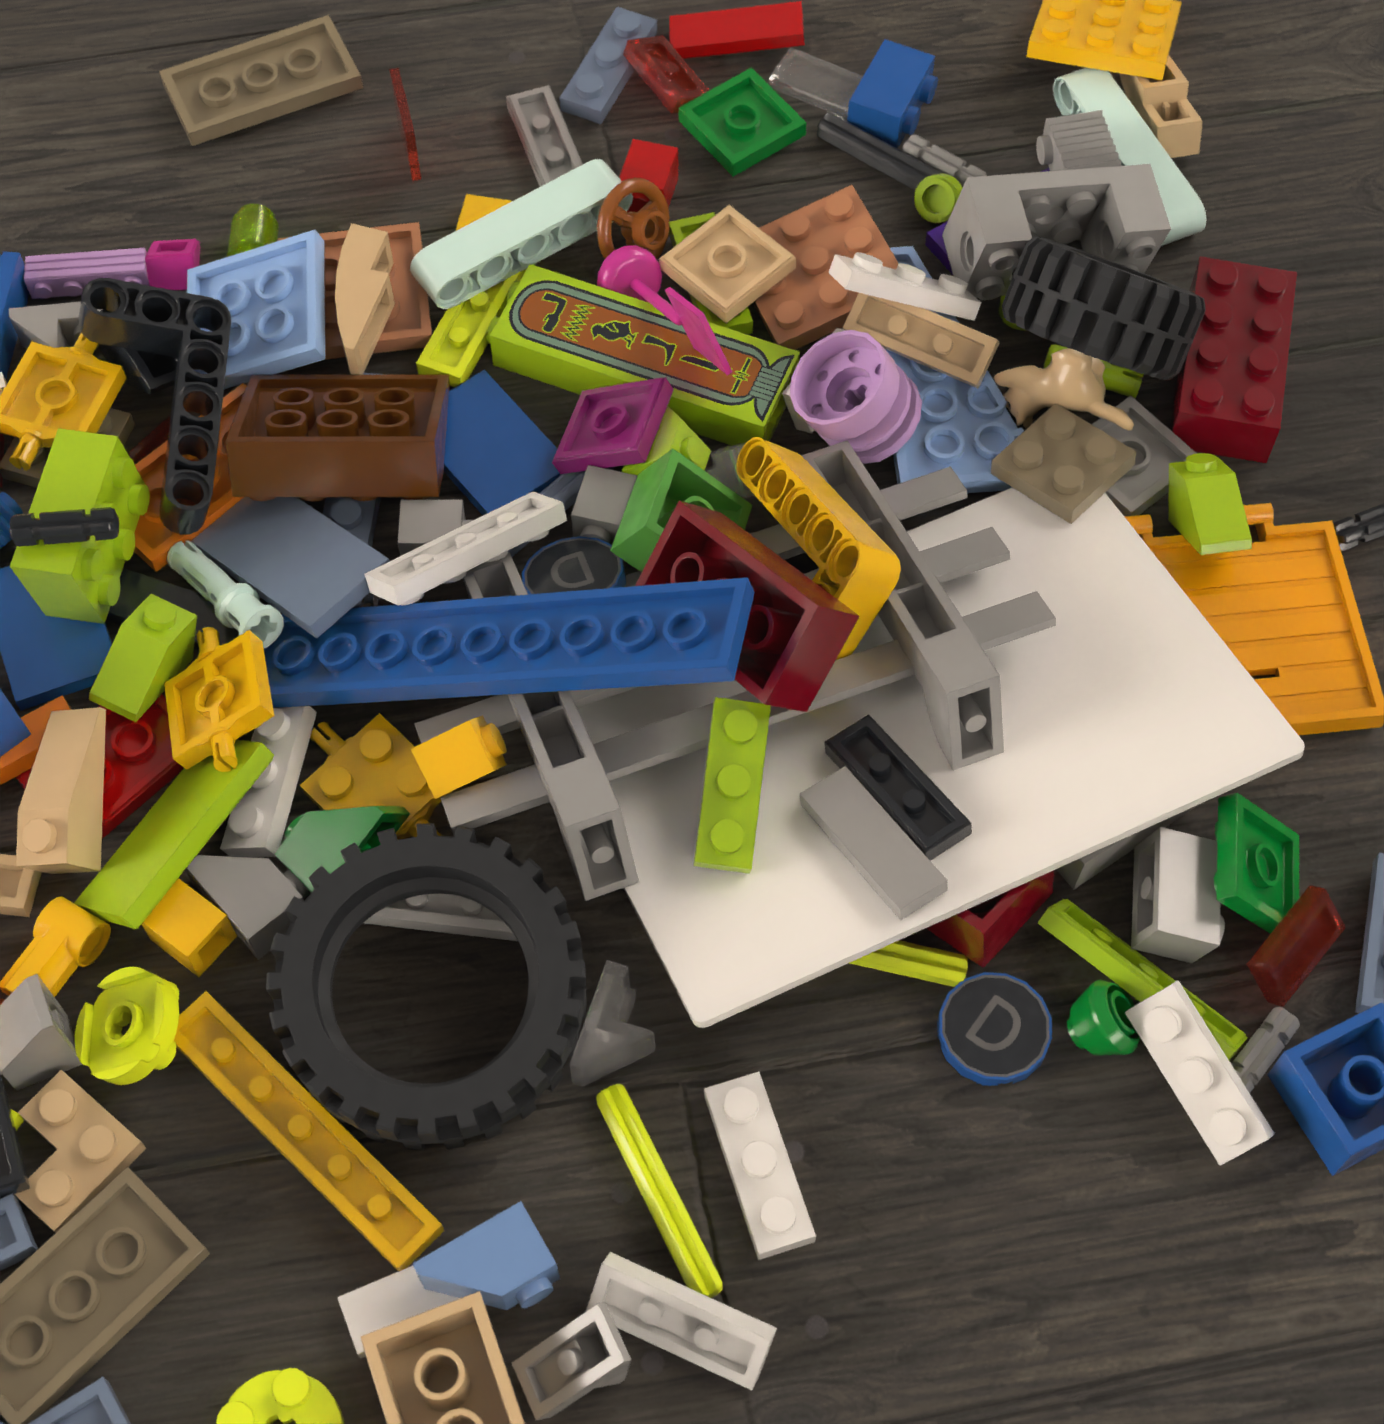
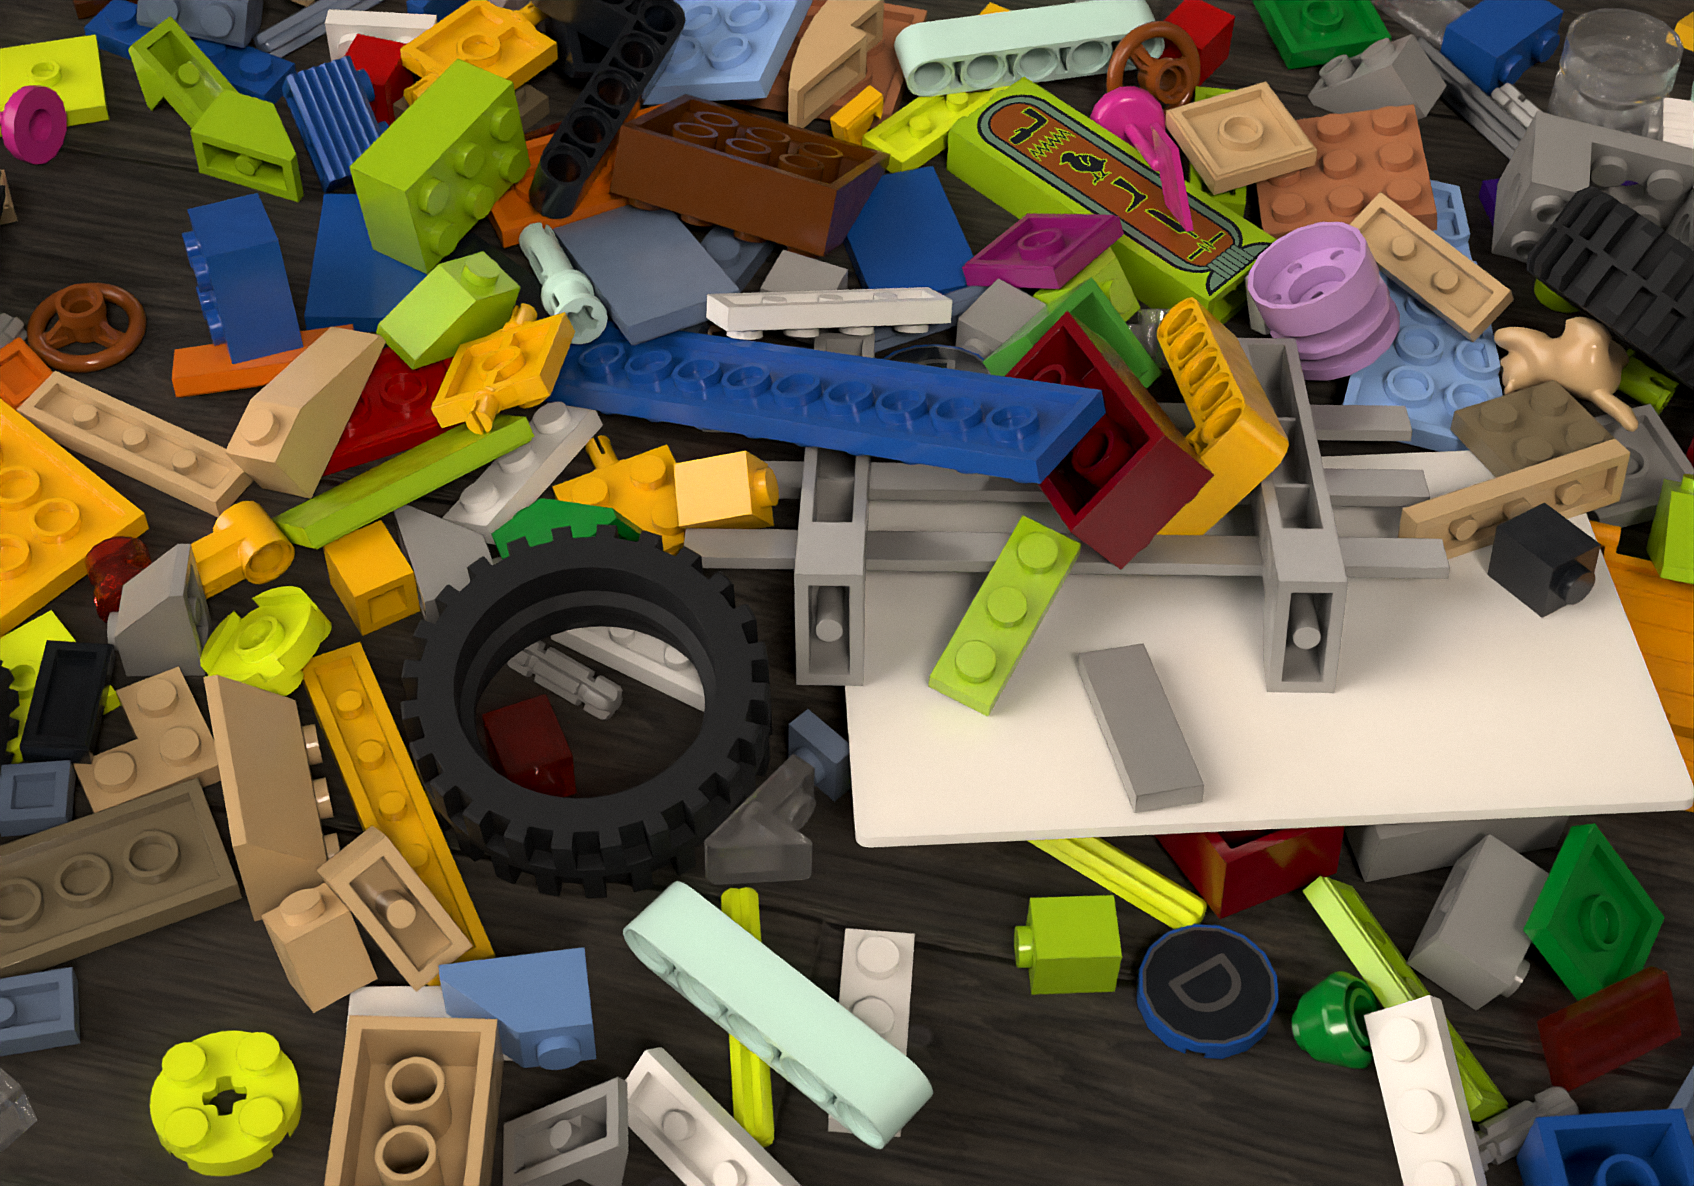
camera: 20 degrees right, 10 degrees down
black axle [9,507,120,547] -> none
black tile [824,714,972,861] -> none
white plate [828,252,981,321] -> none
lime tile [914,174,962,223] -> none
none -> tan slope [203,675,341,921]
none -> tan brick [261,883,378,1013]
none -> tan slope [316,826,473,992]
none -> clear red brick [482,694,576,797]
none -> light grey axle [507,640,623,720]
none -> light aqua beam [623,881,933,1149]
none -> sand blue plate [788,709,852,802]
none -> yellow tile [830,85,884,146]
none -> lime brick [1014,895,1122,995]
none -> light grey slope [1307,34,1447,120]
none -> tan plate [1398,439,1631,559]
none -> black brick [1487,502,1601,618]
none -> clear wheel [1547,8,1684,136]

